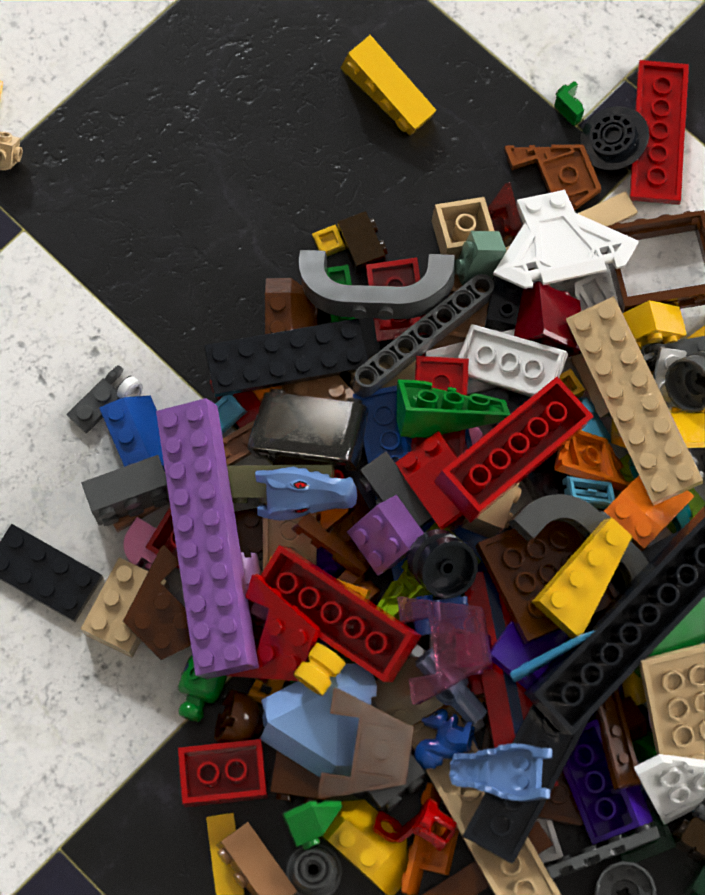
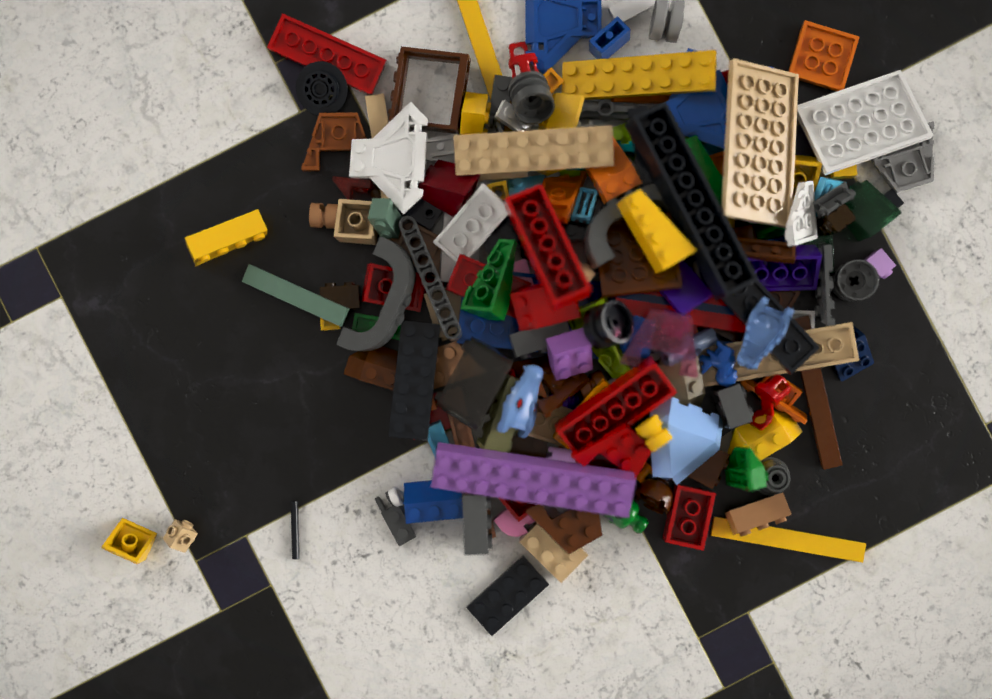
camera: 70 degrees left, 15 degrees up
reddish brown wing [317,688,414,799] -> none
dark azure bar [510,630,596,682] -> none
green bracket [554,81,584,126] -> none
none -> sand green tile [242,264,349,327]
none -> black bar [290,501,300,560]
none -> medium nougat wheel [309,203,338,229]

